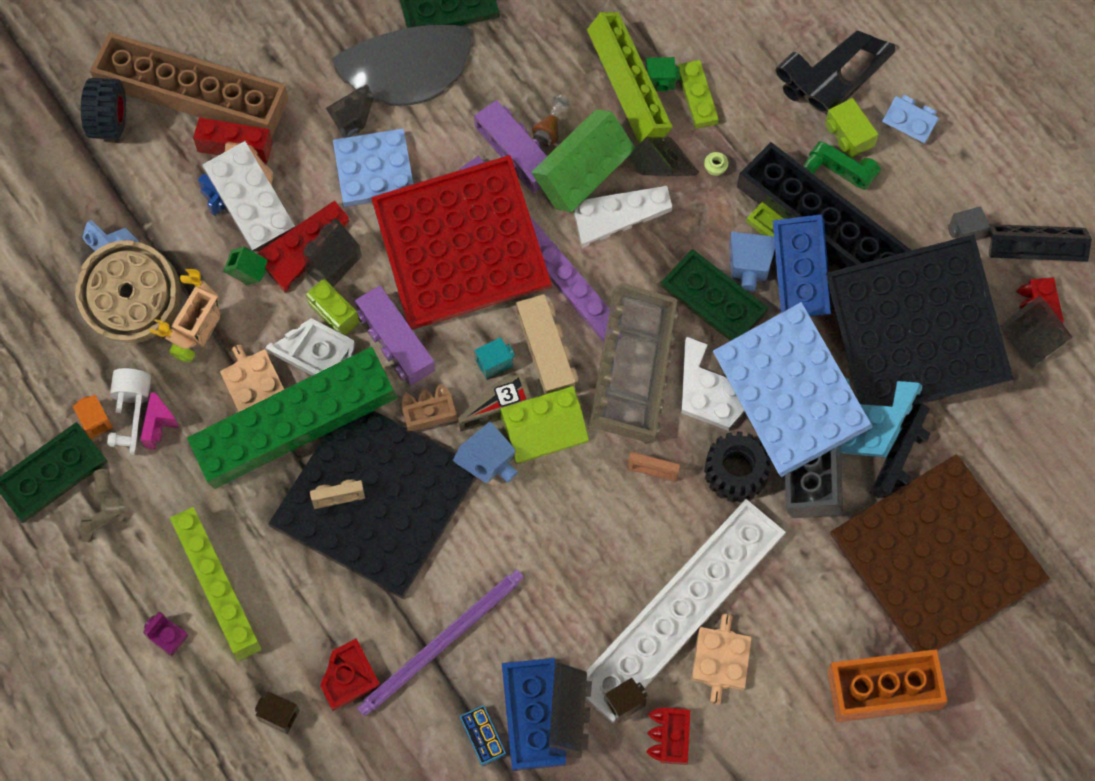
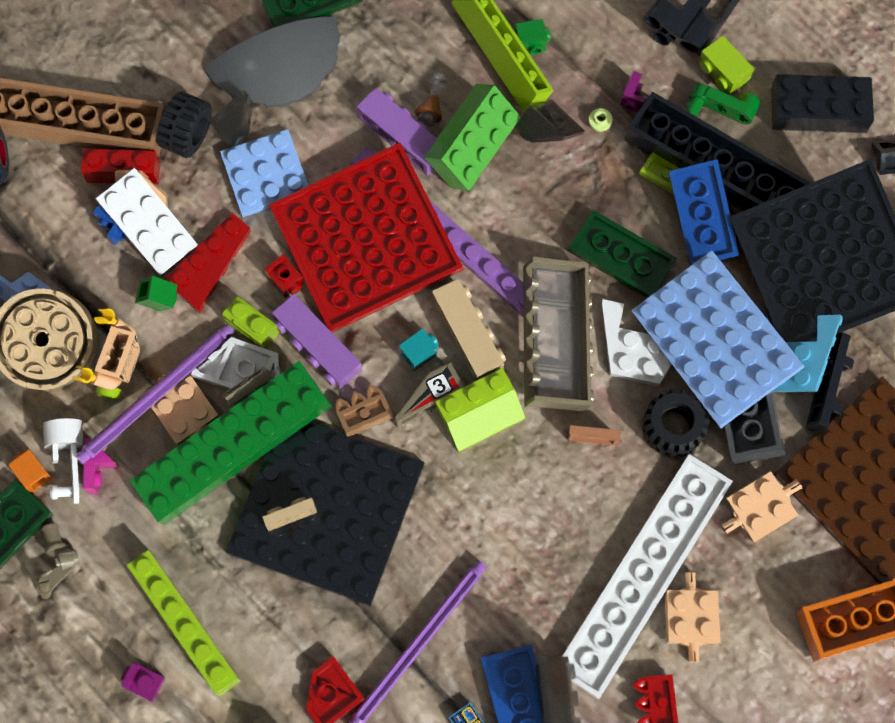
camera: 10 degrees left, 5 degrees up
clear smoke slope [303,218,362,287] -> none
medium blue torso [453,421,518,483] -> none
white wing [573,186,672,248] -> none
dark brown brick [604,677,648,723] -> none
lime plate [677,60,719,129] -> none
medium blue torso [729,232,775,291] -> none
light blue bracket [882,94,940,143] -> none
dark grey brick [948,206,990,240] -> none
none -> medium lavender piece [75,324,234,464]
none -> black tyre [157,91,212,158]
none -> dark tan plate [222,367,273,406]
none -> red brick [264,254,304,298]
none -> magenta bracket [620,71,647,112]
none -> light nougat plate [721,471,802,542]
none -> black brick [771,74,874,133]

